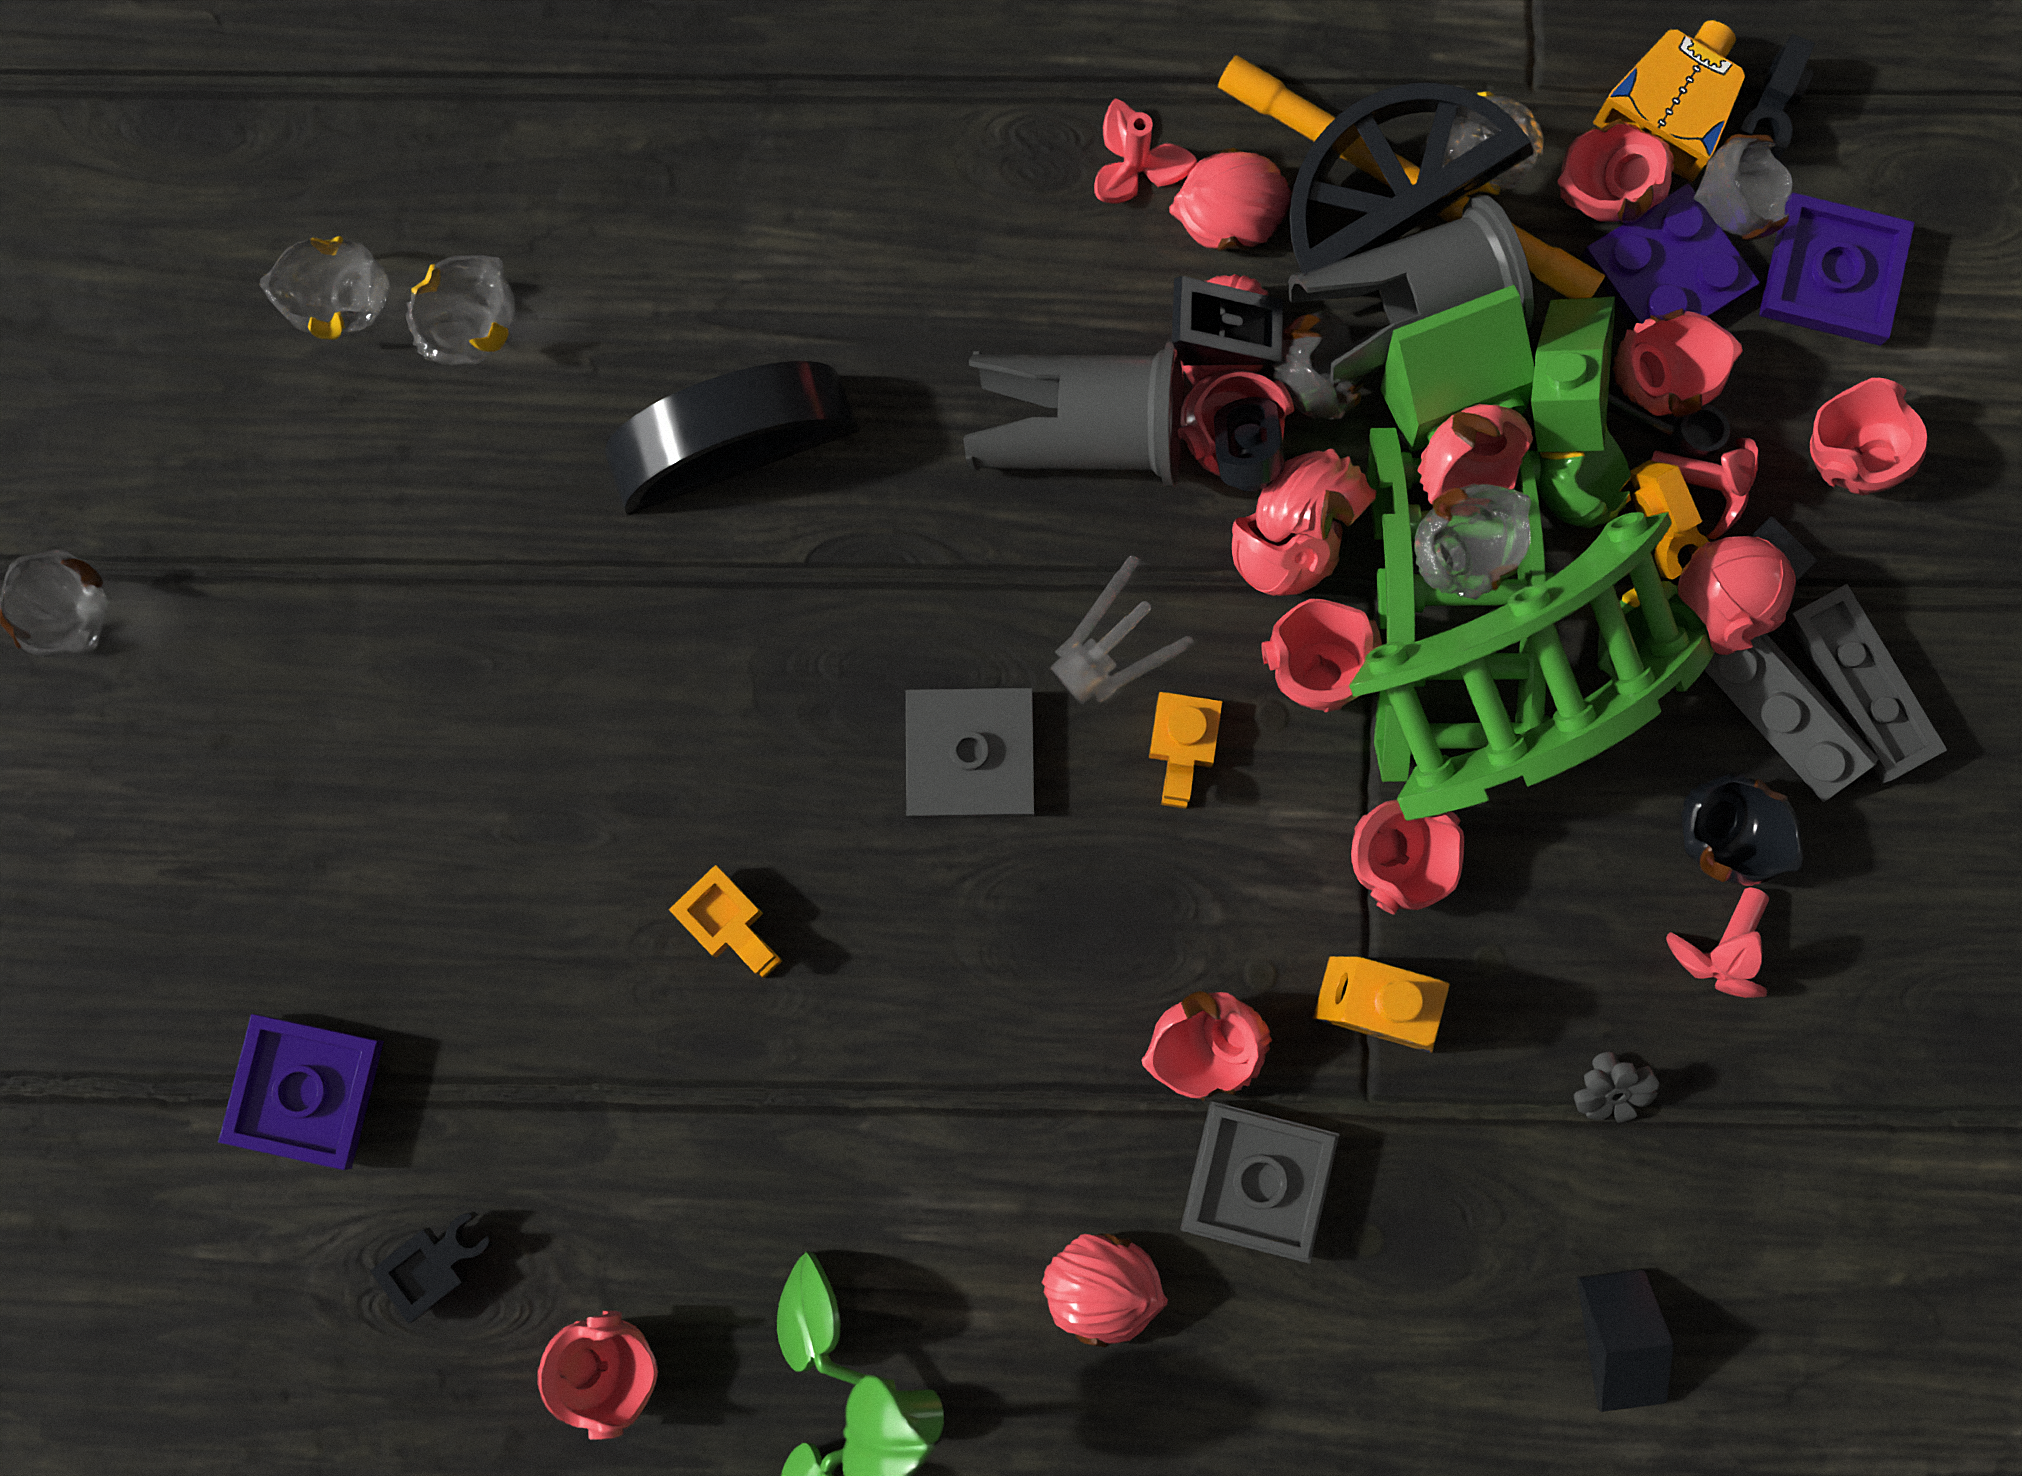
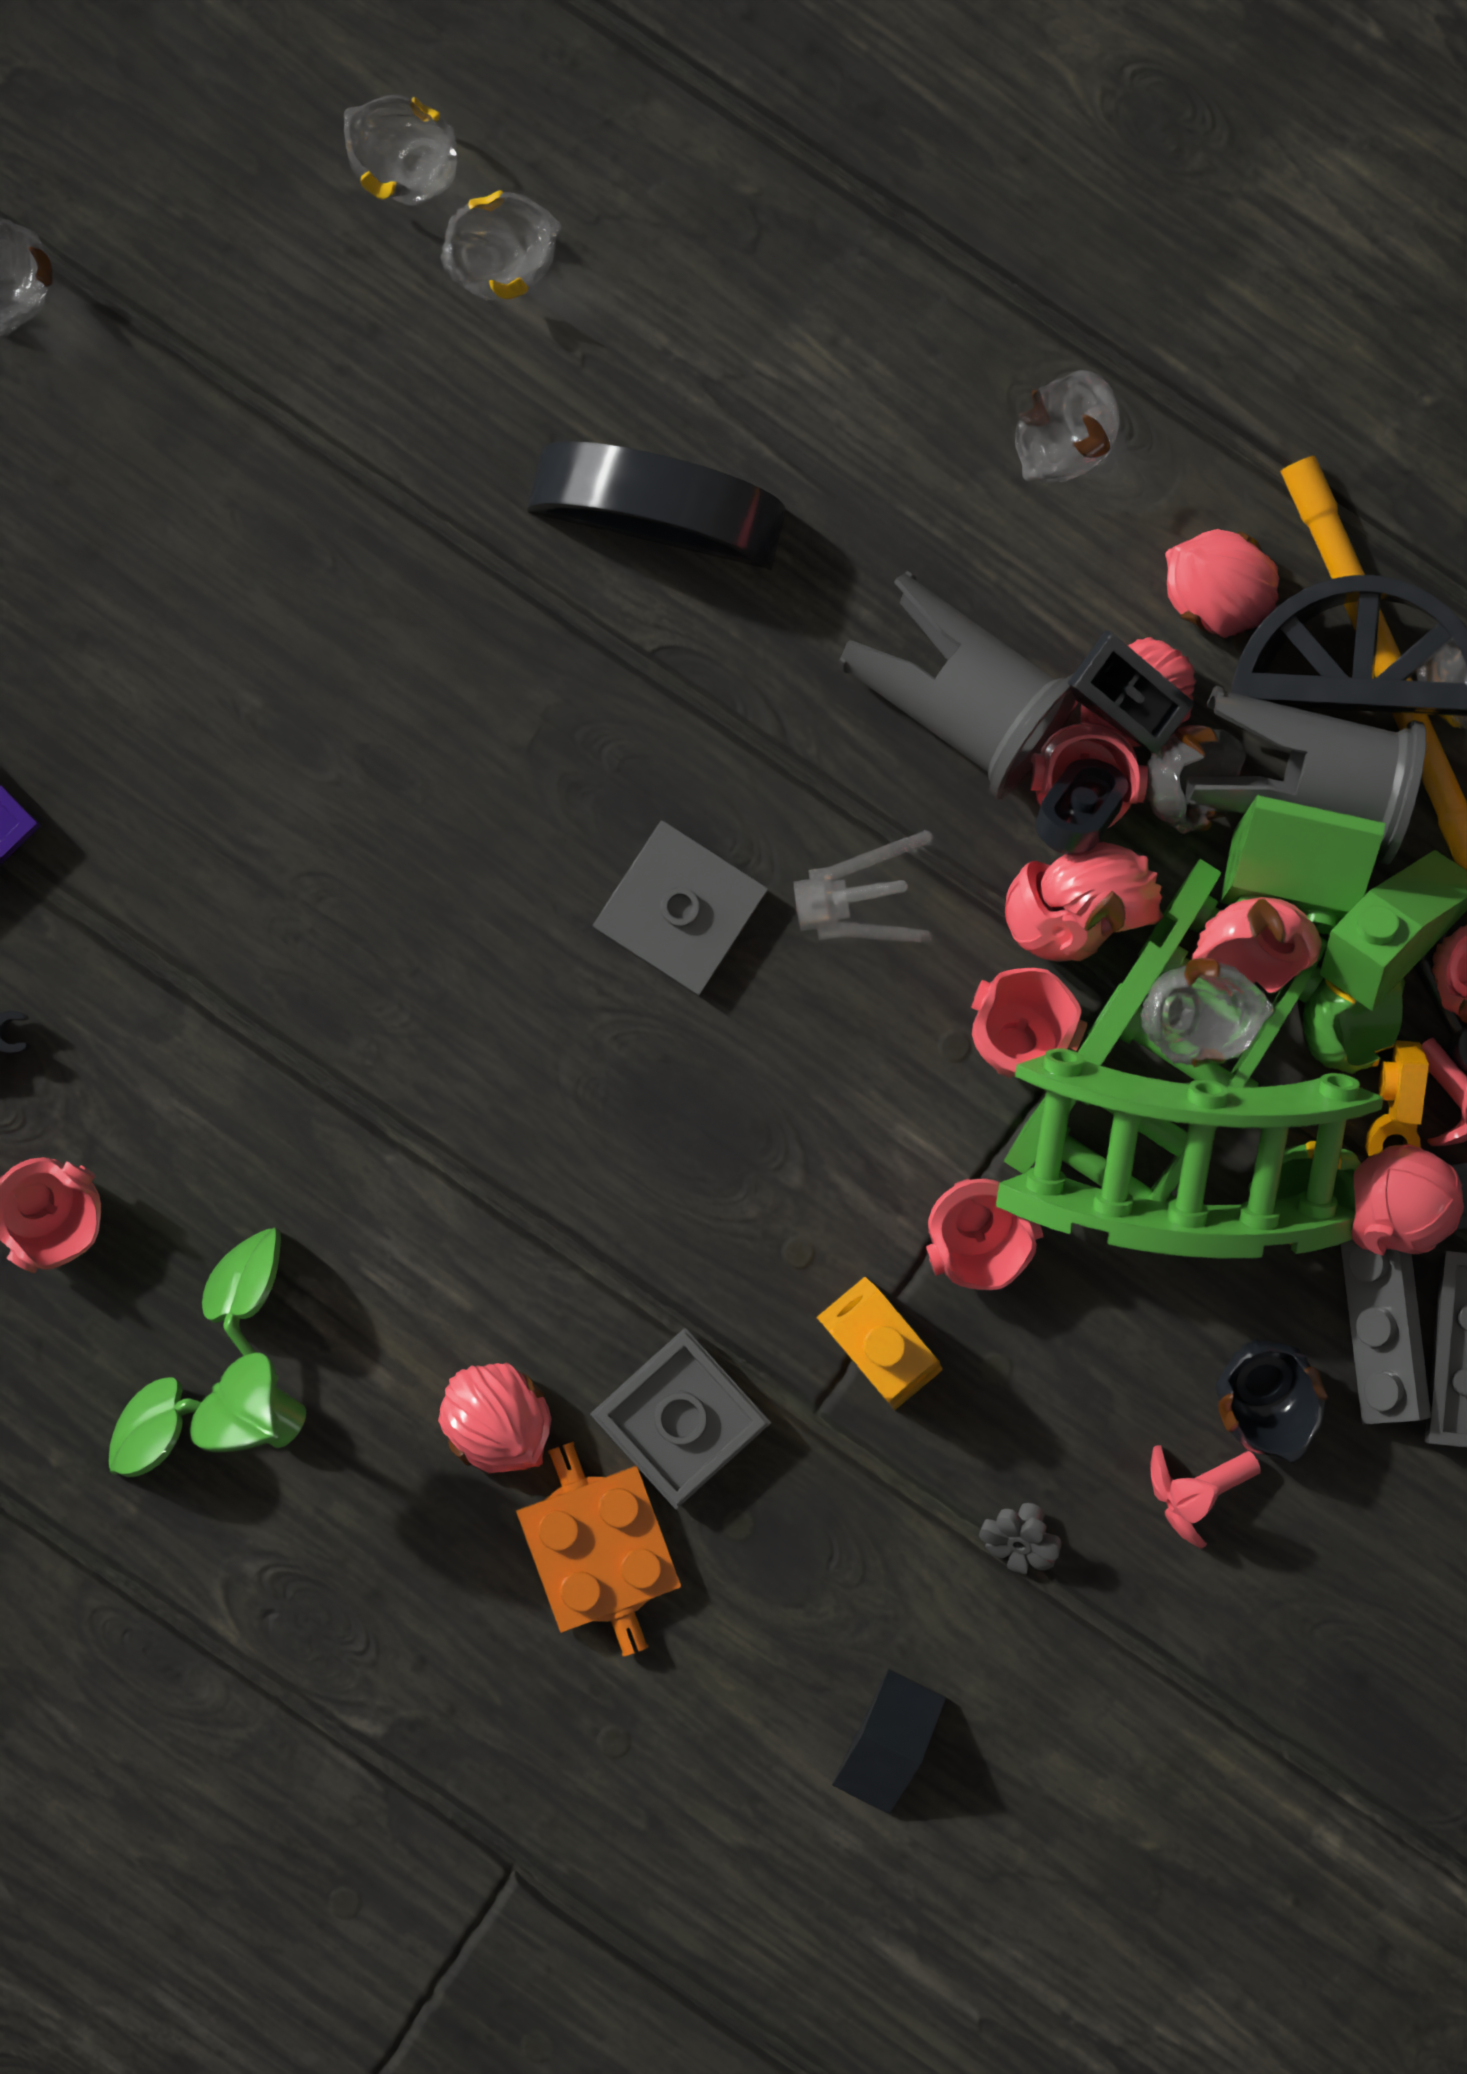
camera: 30 degrees right, 5 degrees up
light orange plate [669,865,783,978] -> none
coral plant [1094,99,1197,204] -> none
coral hair [1141,991,1272,1101] -> none
light orange plate [1149,692,1222,809] -> none
none -> orange plate [516,1441,681,1657]
none -> clear hair [1015,370,1120,484]

